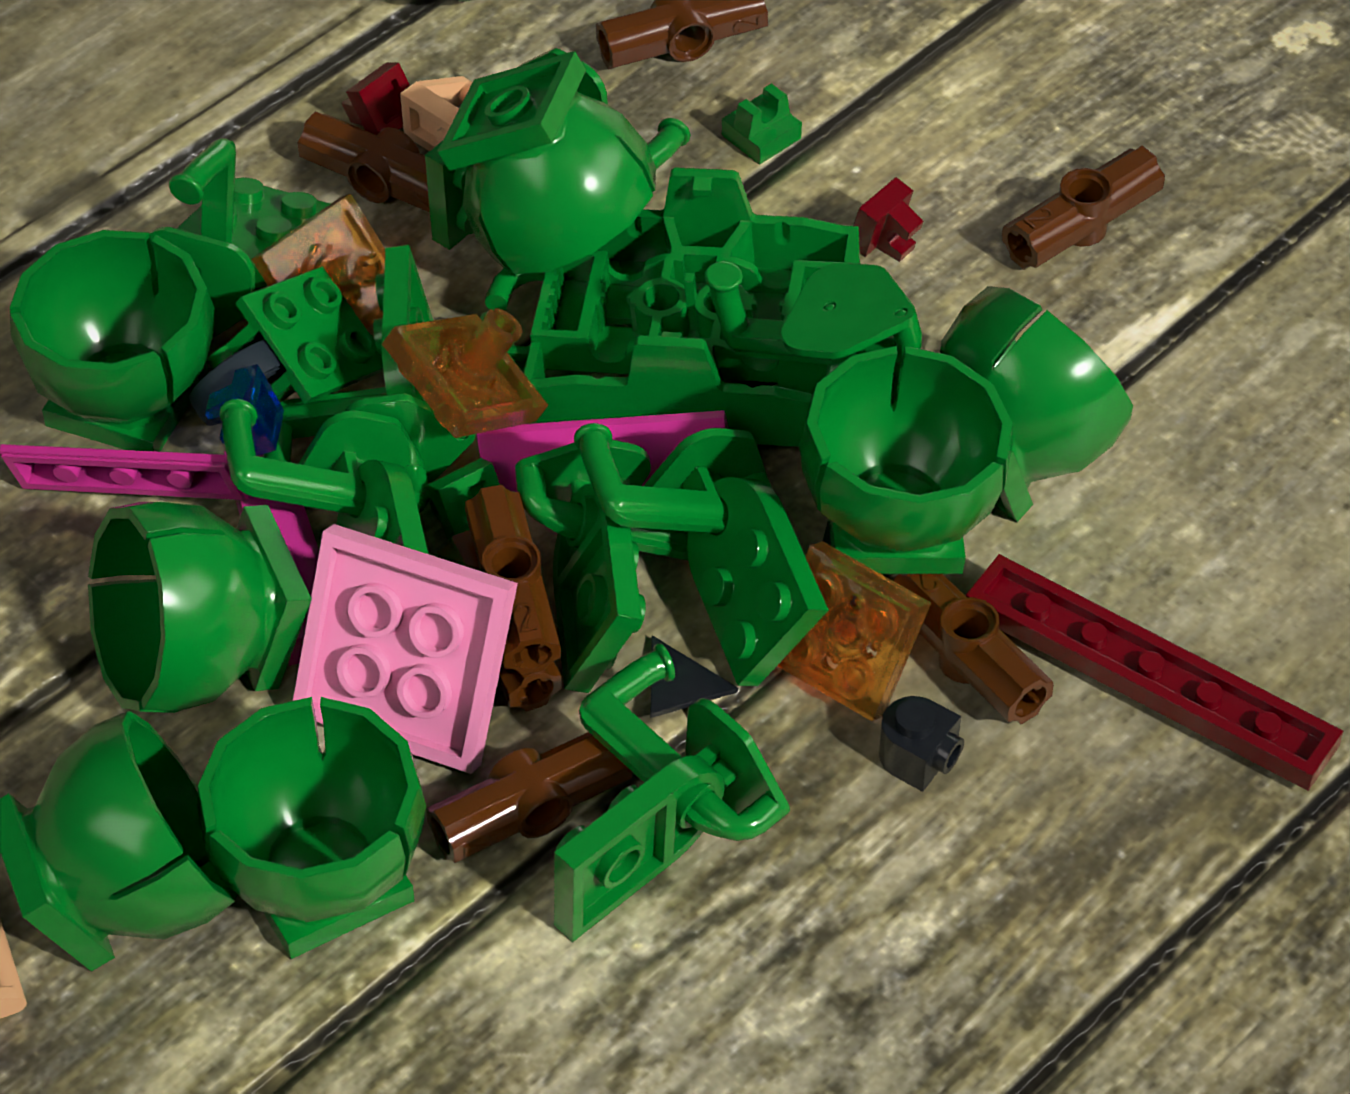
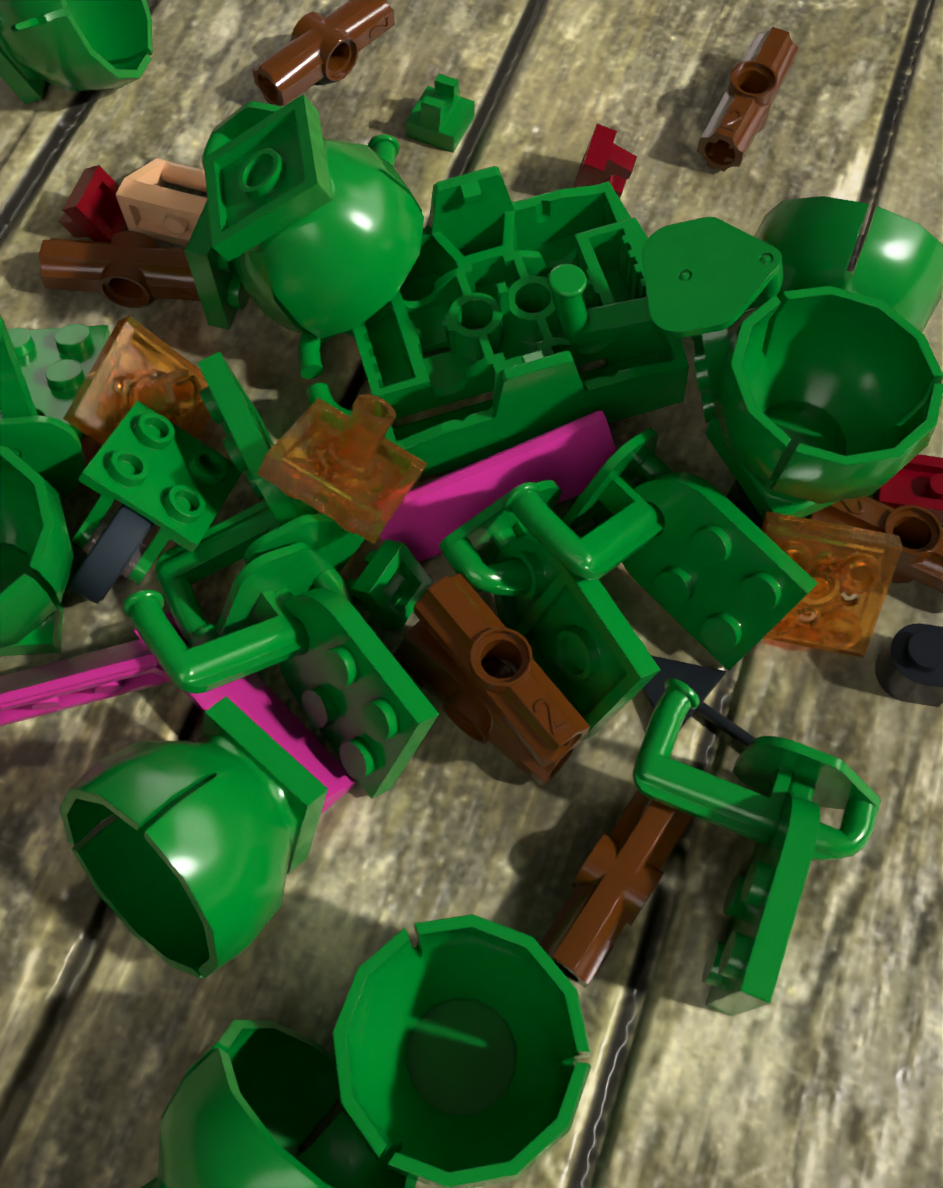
camera: 25 degrees left, 15 degrees up
tile [205,364,284,456] -> none
bright pink plate [293,524,518,774] -> none

